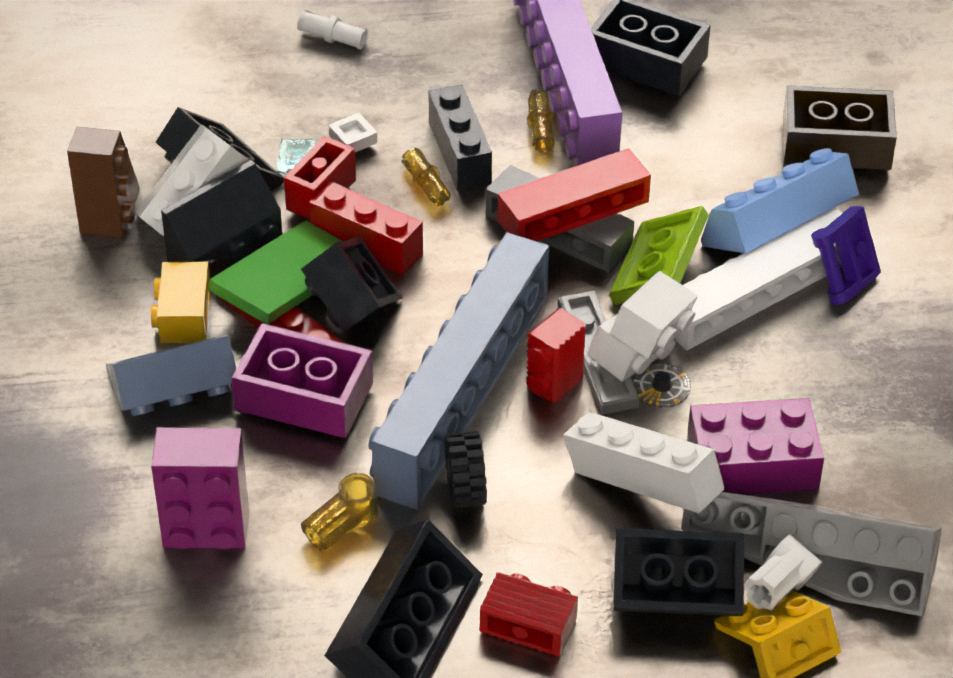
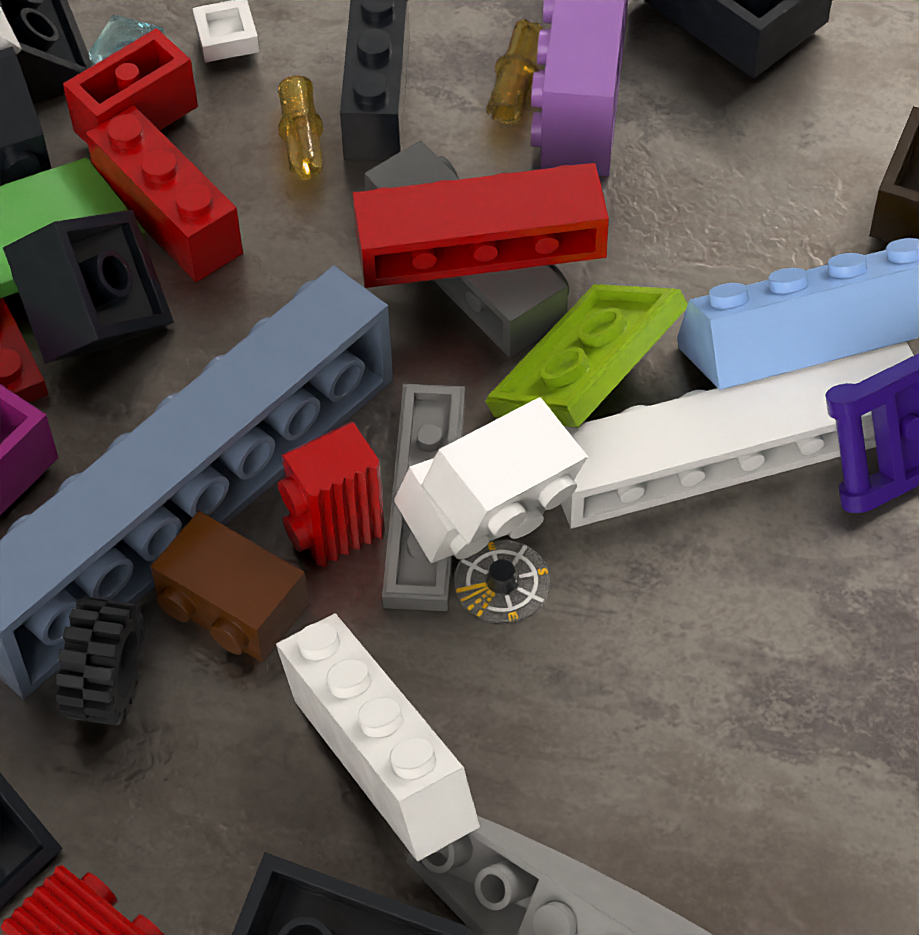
camera: 20 degrees right, 10 degrees up
brick [687,398,824,495] -> none
none -> reddish brown piece [150,511,309,663]

